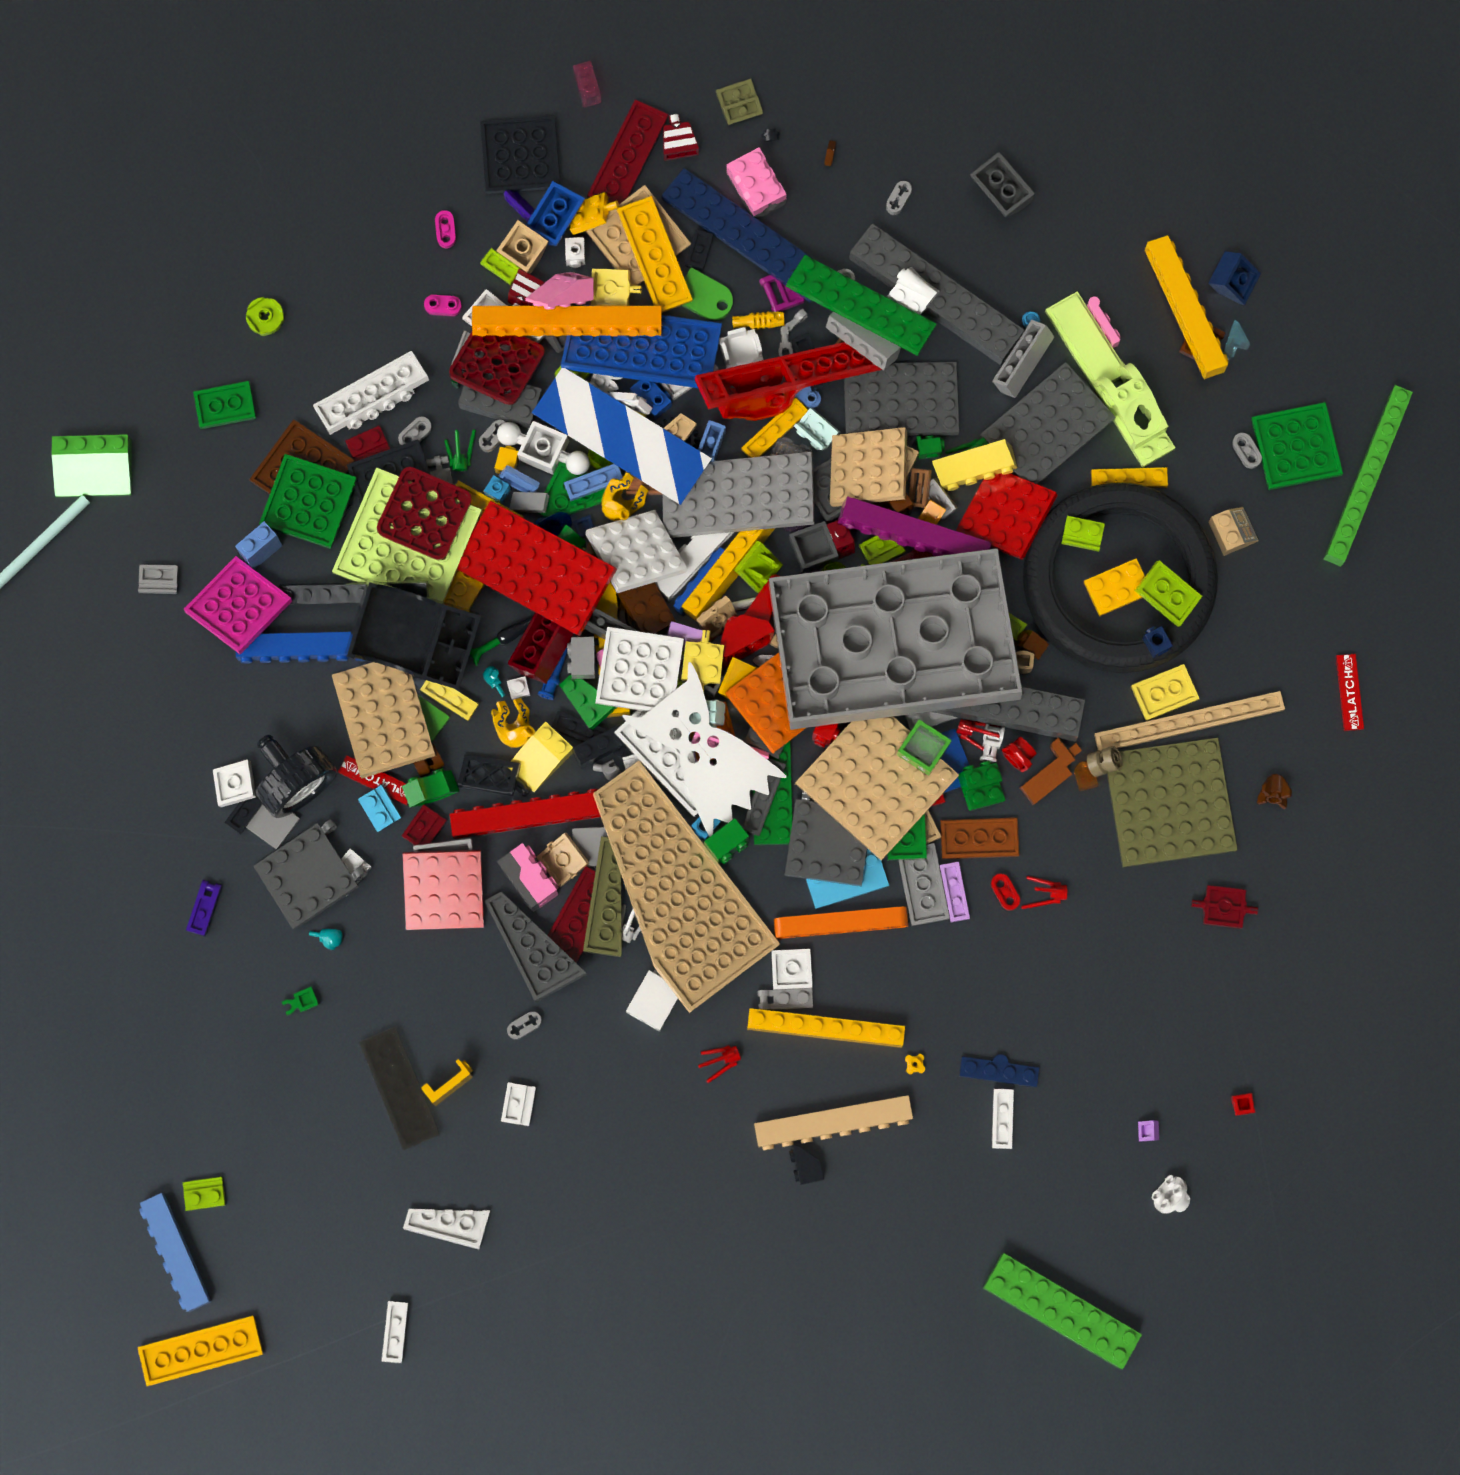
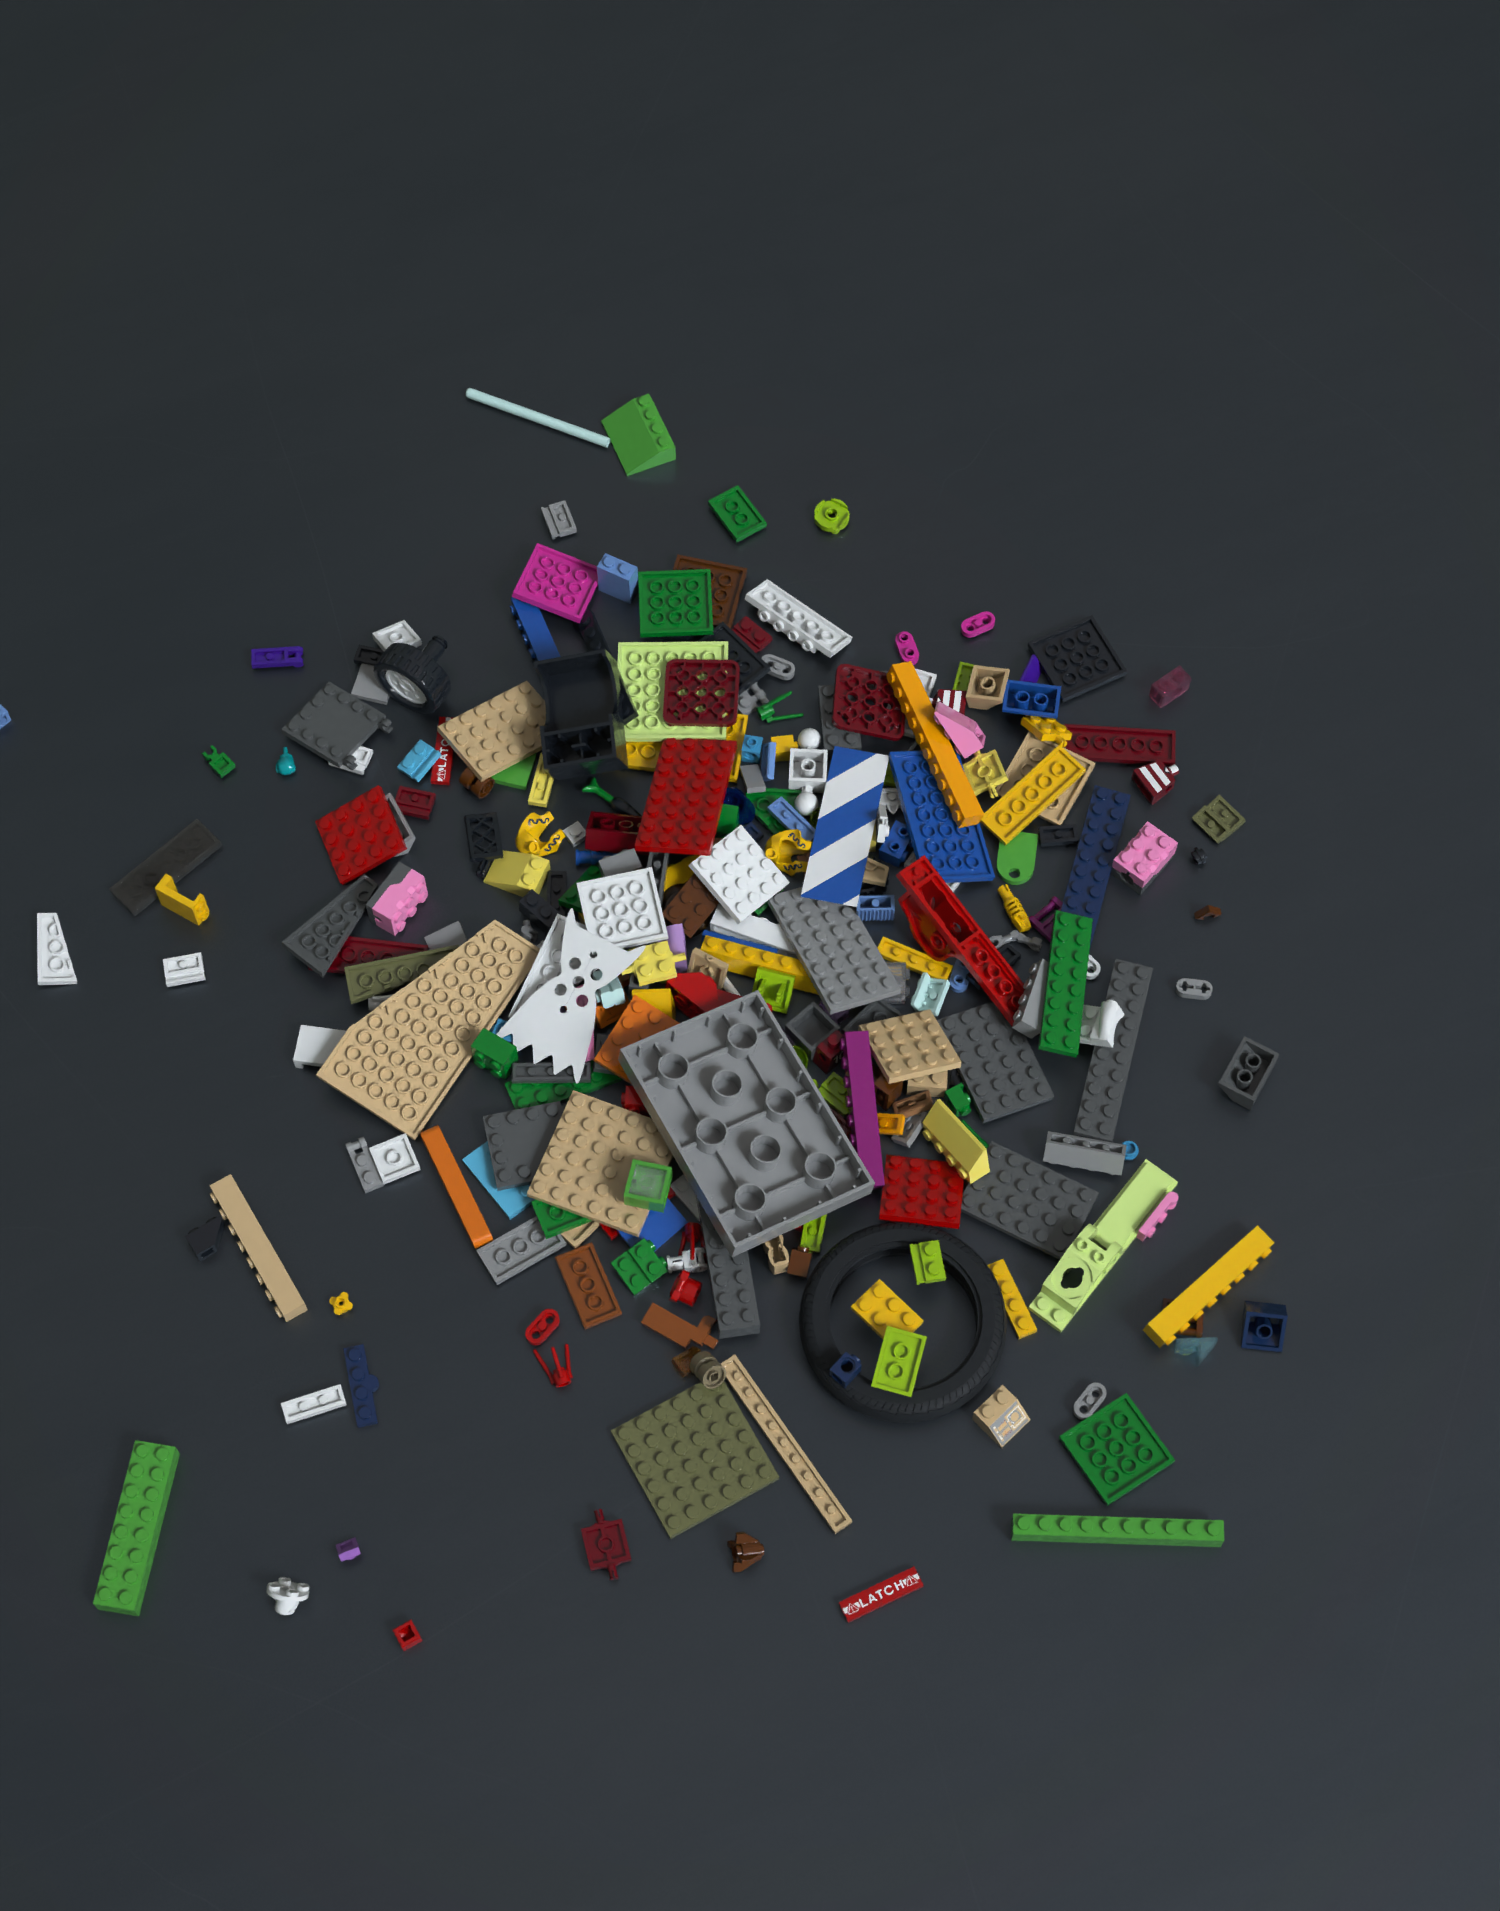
camera: 70 degrees right, 15 degrees down
lime plate [182,1177,226,1211] -> none
green brick [402,769,460,808] -> none
red brick [449,789,601,839] -> none
light grey beam [479,420,505,452] -> none
teal piece [483,666,505,697] -> none
light grey beam [507,1012,542,1040] -> none
tan plate [537,833,589,887] -> none
white brick [565,237,585,268] -> none
red plant [698,1045,741,1083] -> none
white panel [719,327,764,368] -> none
yellow brick [747,1008,905,1048] -> none
lavender plate [939,862,970,923] -> none
light yellow plate [1131,664,1199,721] -> none

